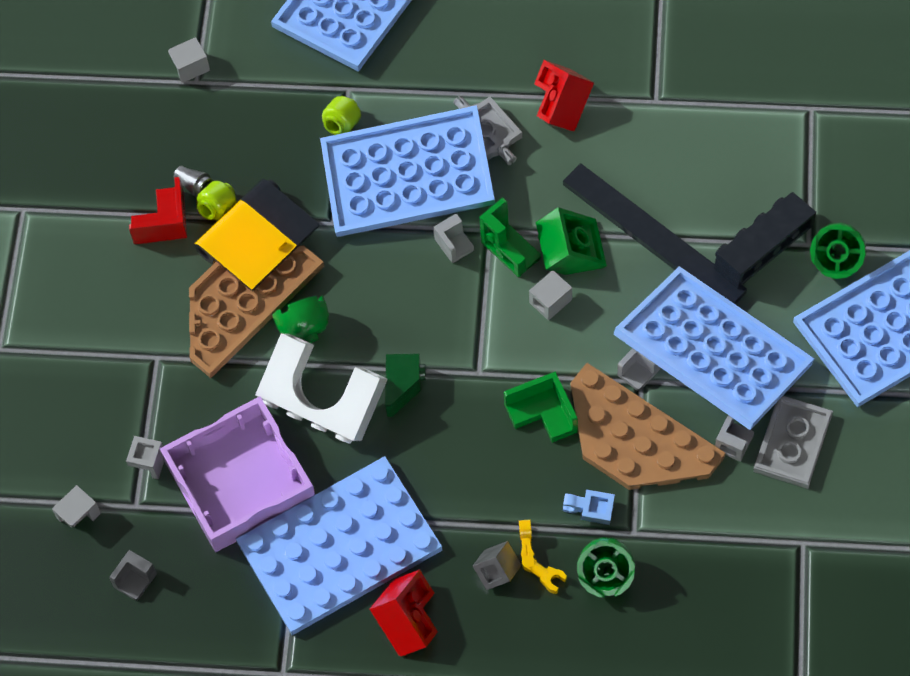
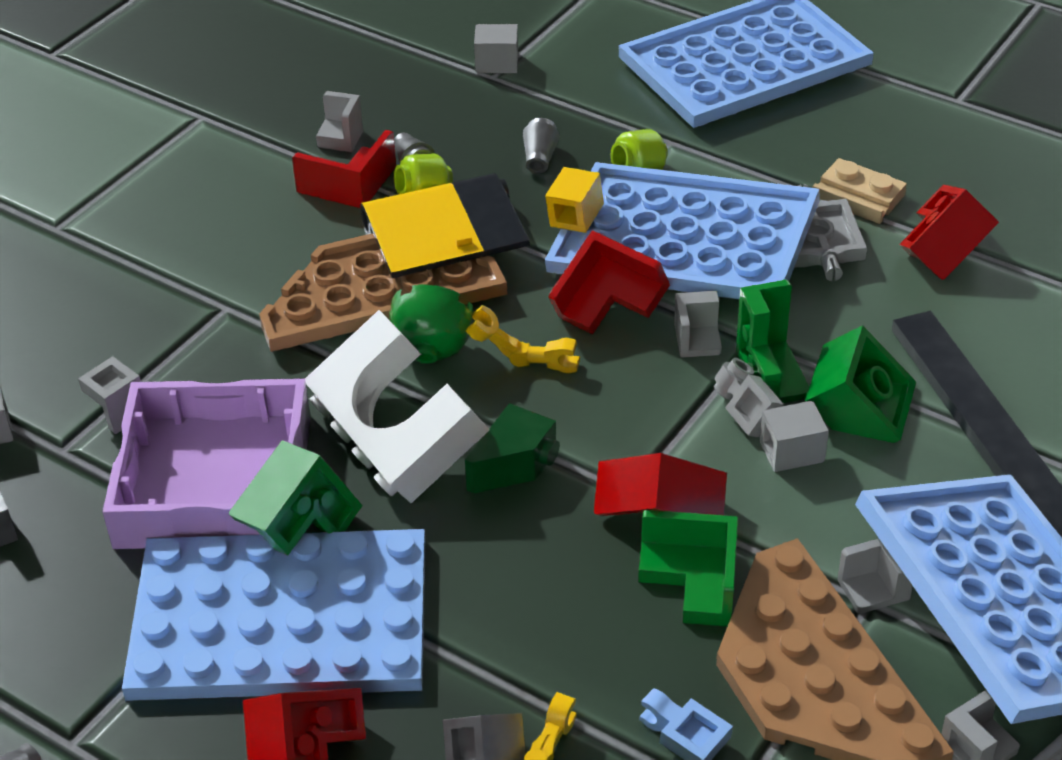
camera: 25 degrees right, 20 degrees down
none -> green panel [229,440,363,556]
none -> light grey panel [316,91,363,152]
none -> yellow piece [466,305,580,374]
none -> flat silver cone [523,118,560,173]
none -> yellow brick [545,167,604,233]
none -> red panel [548,230,670,335]
none -> red panel [594,453,727,516]
none -> light grey plate [714,358,783,438]
none -> tan plate [812,158,907,224]

